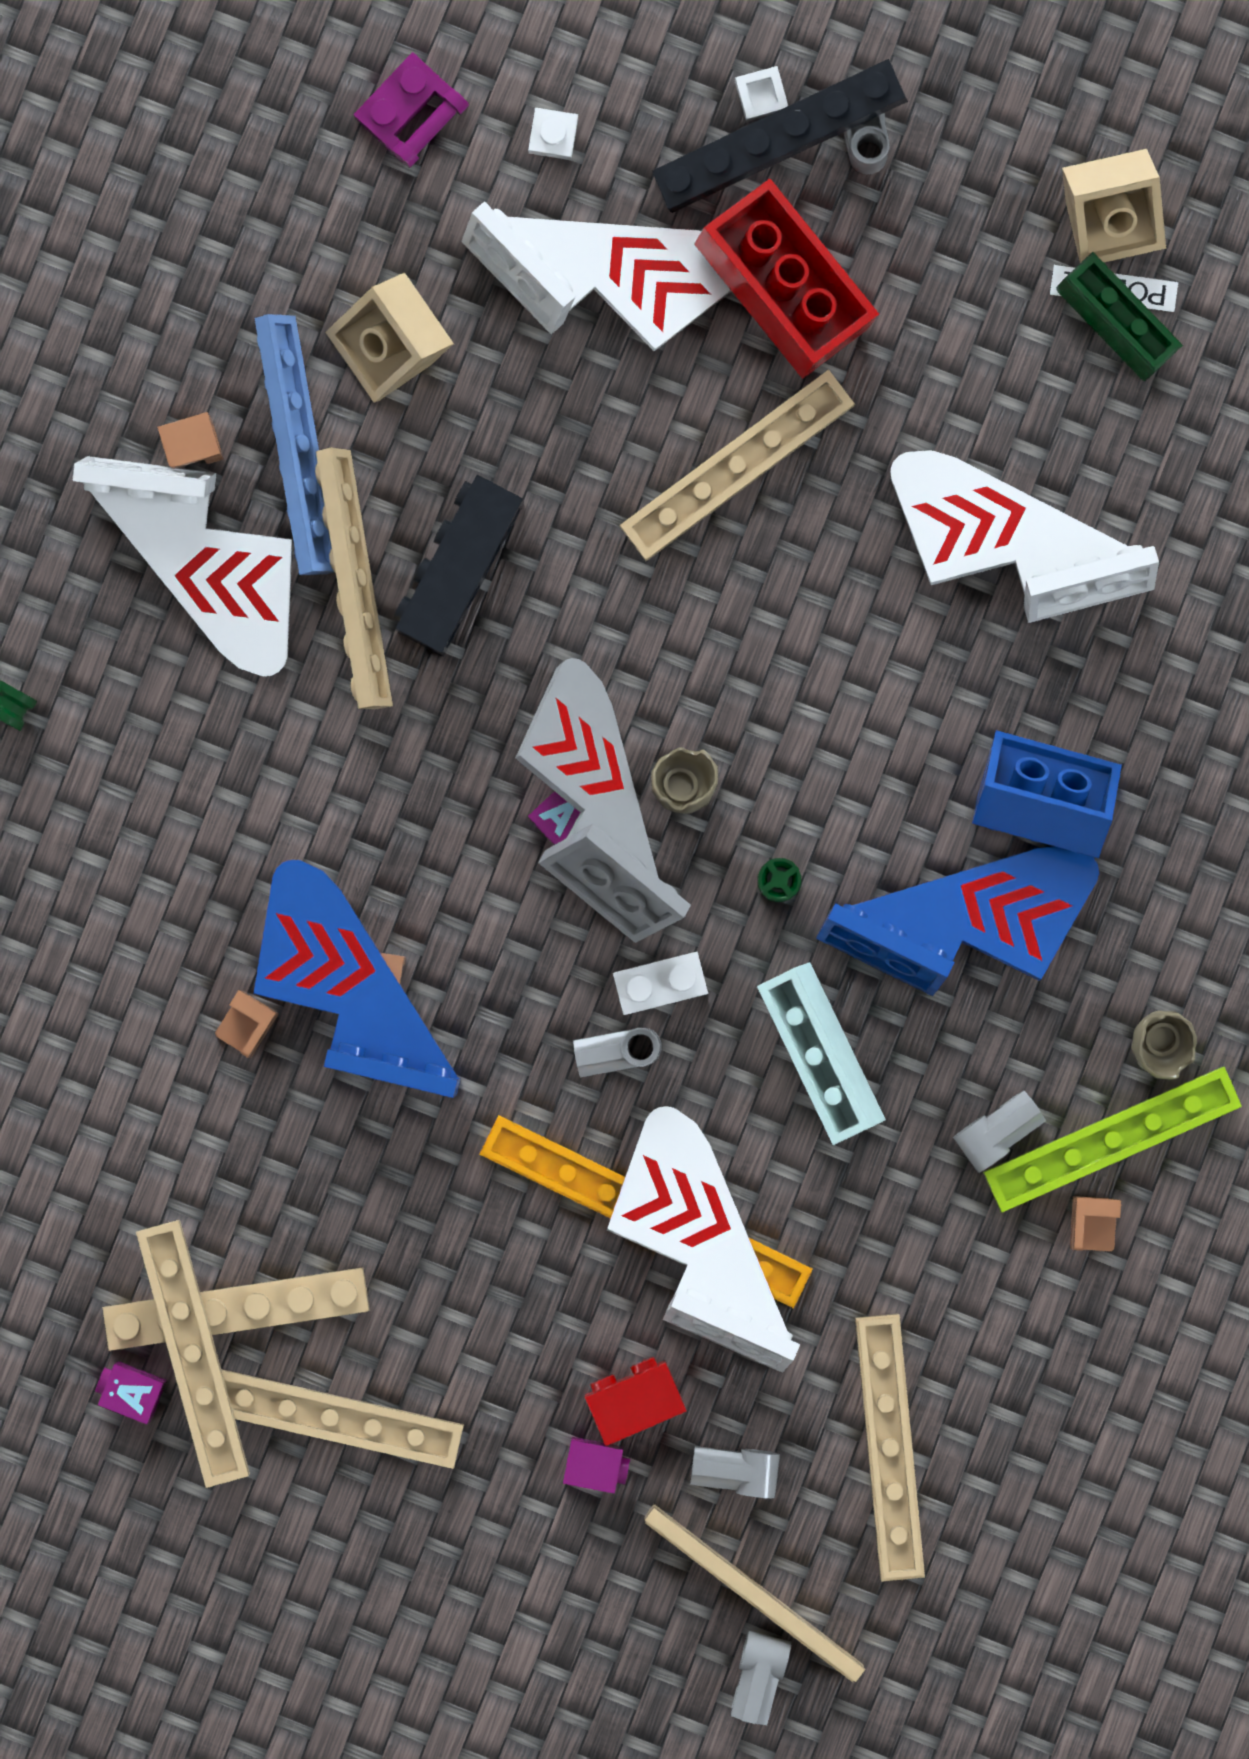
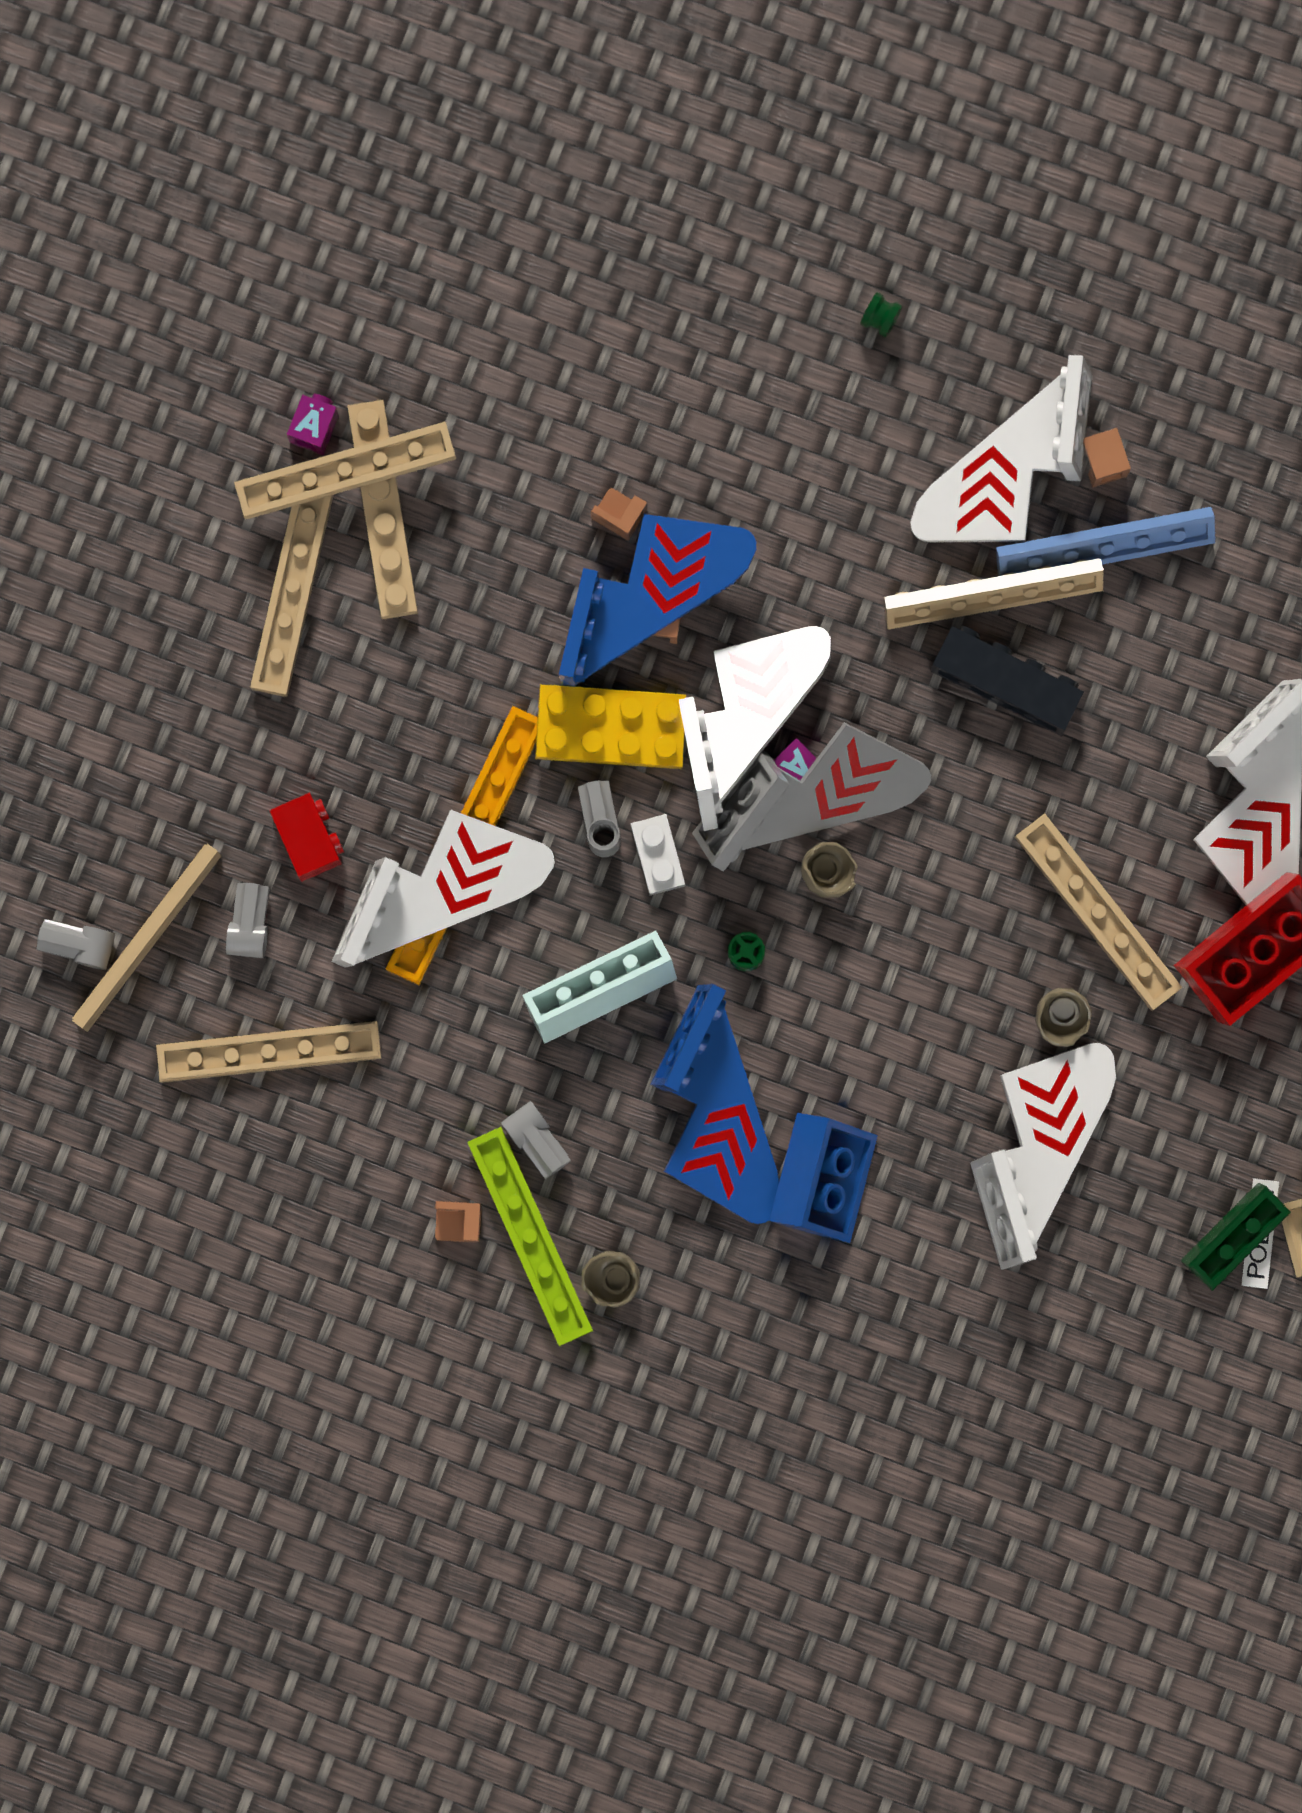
camera: 90 degrees right, 5 degrees down
tan slope [325,273,454,403] -> none
magenta brick [563,1437,630,1494] -> none
none -> yellow plate [535,684,686,769]
none -> white piece [679,626,831,831]
none -> dark tan hair [1035,988,1092,1047]

